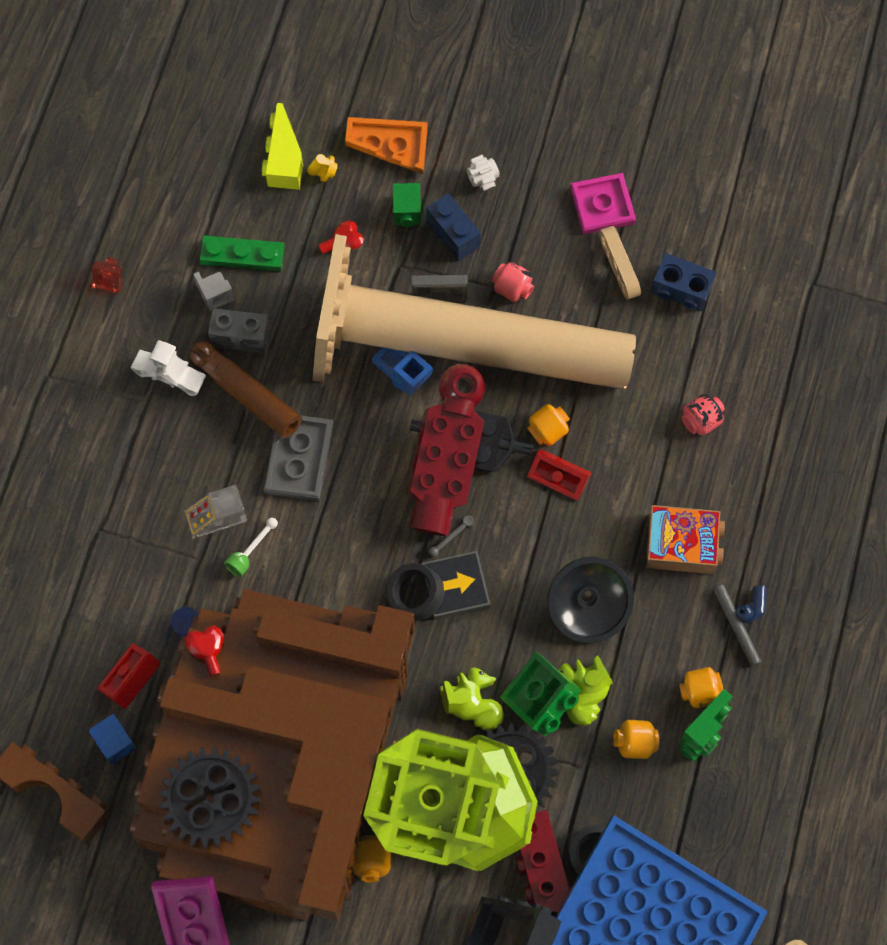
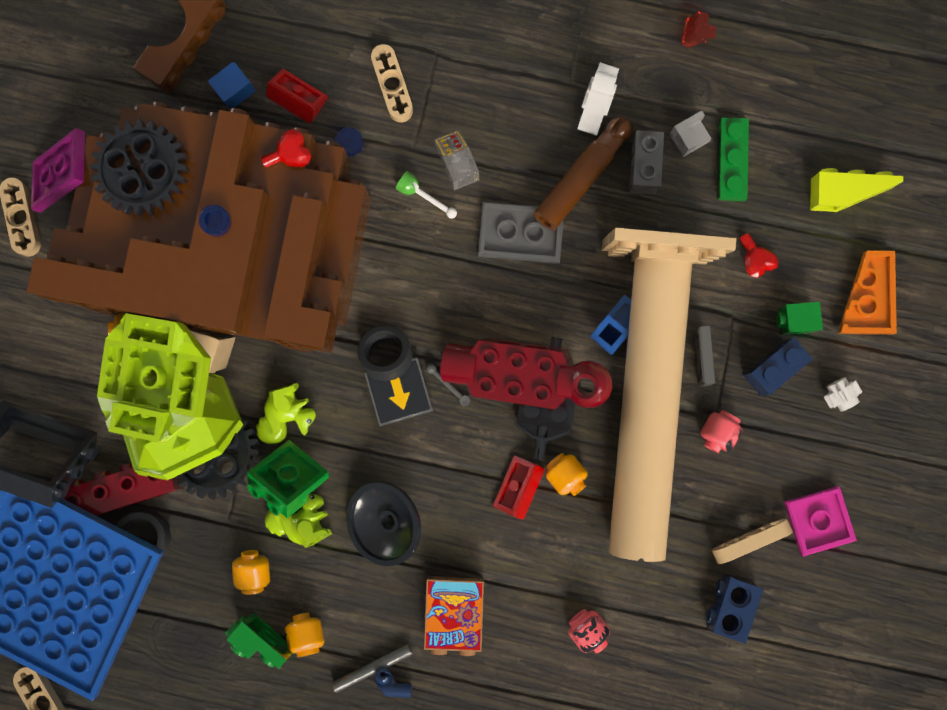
camera: 90 degrees right, 15 degrees up
yellow plate [307,154,337,182] -> none
none -> clear blue tile [199,205,232,237]
none -> tan beam [371,44,413,122]

